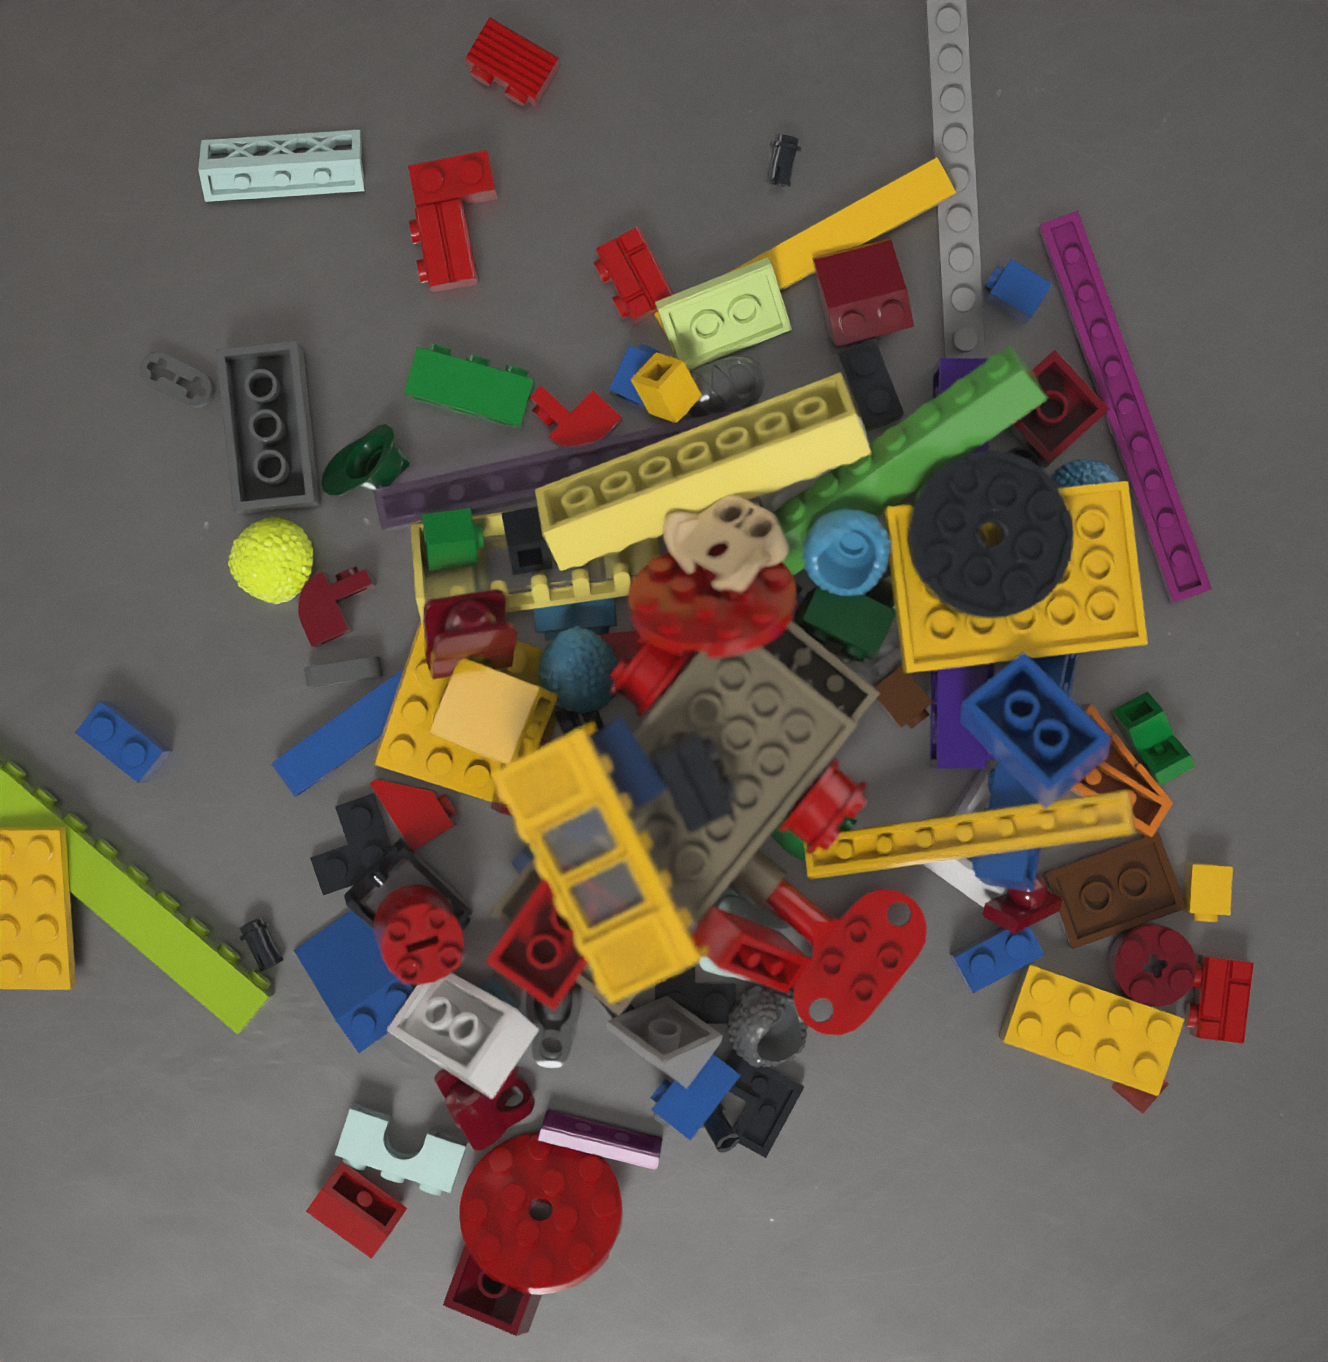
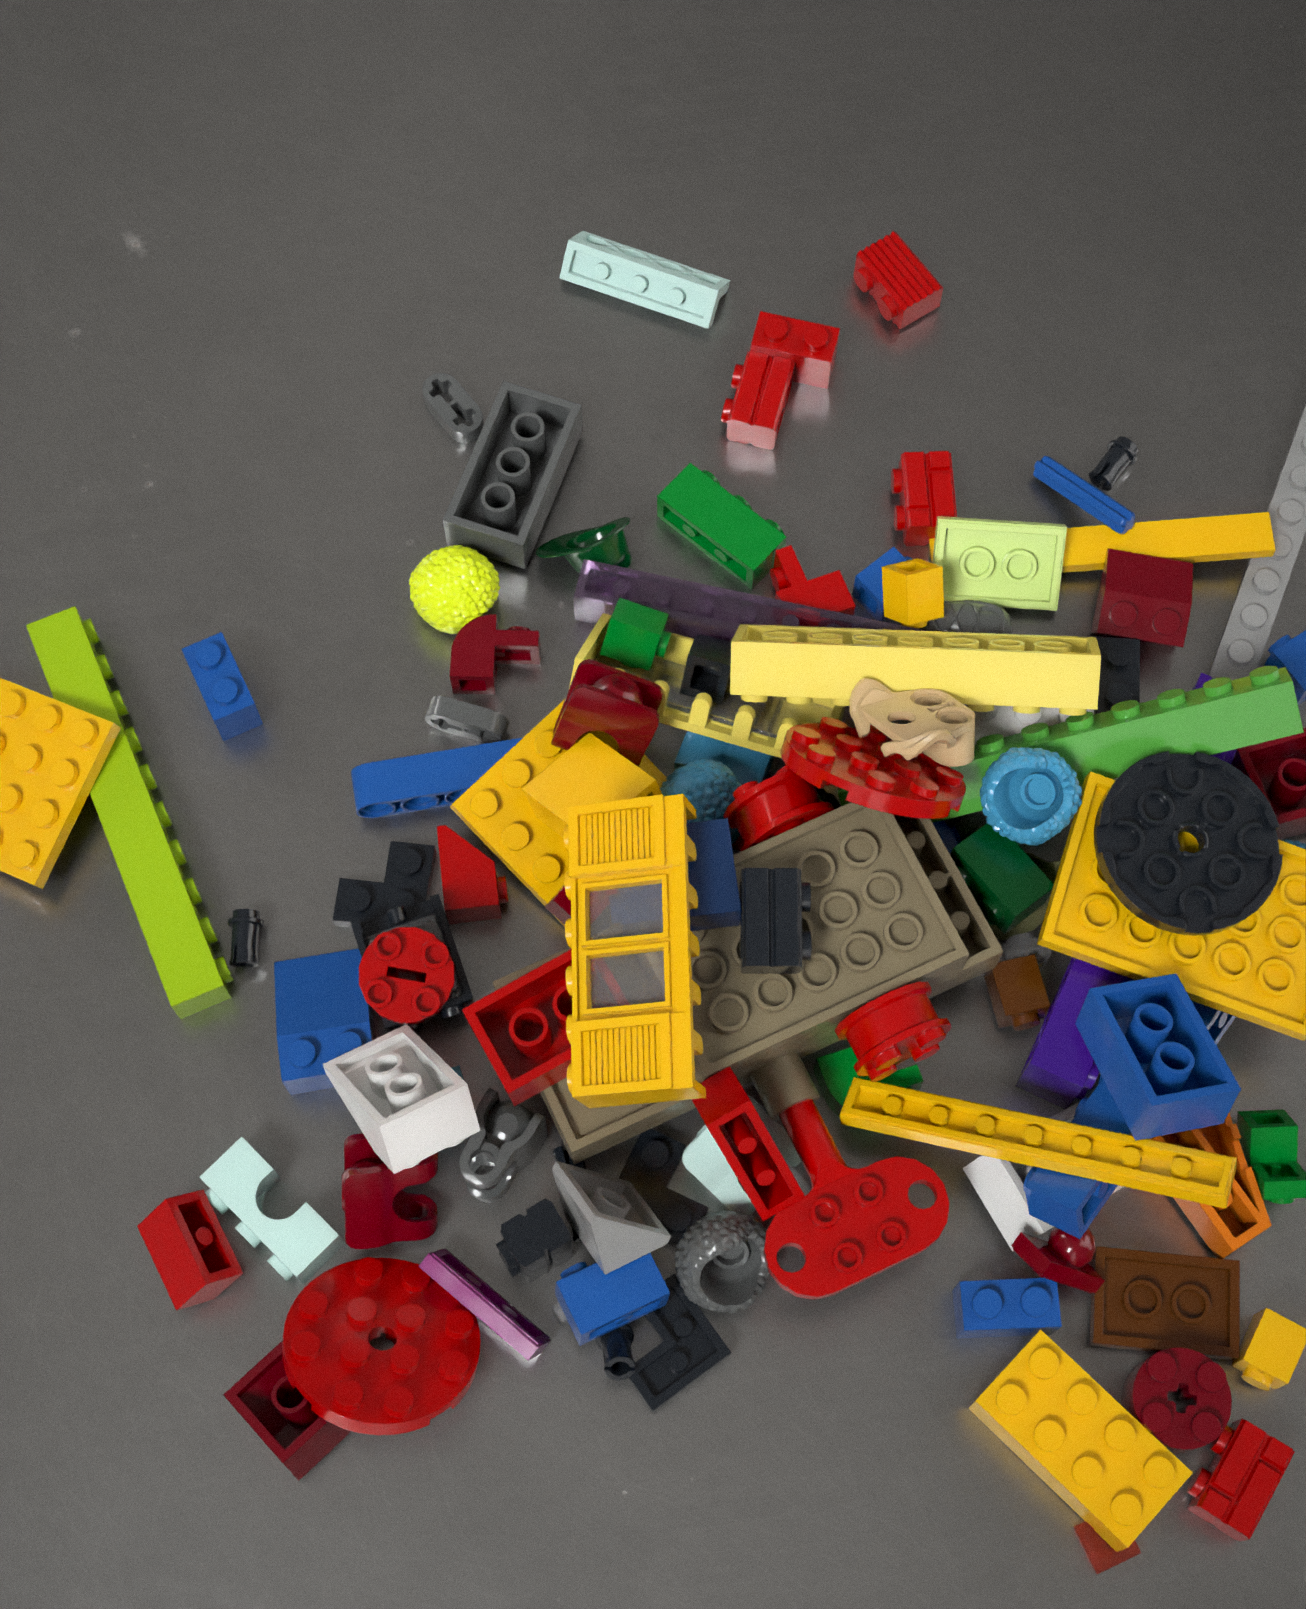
camera: 25 degrees right, 20 degrees down
none -> black brick [495,1198,574,1283]
none -> blue axle [1033,456,1136,534]

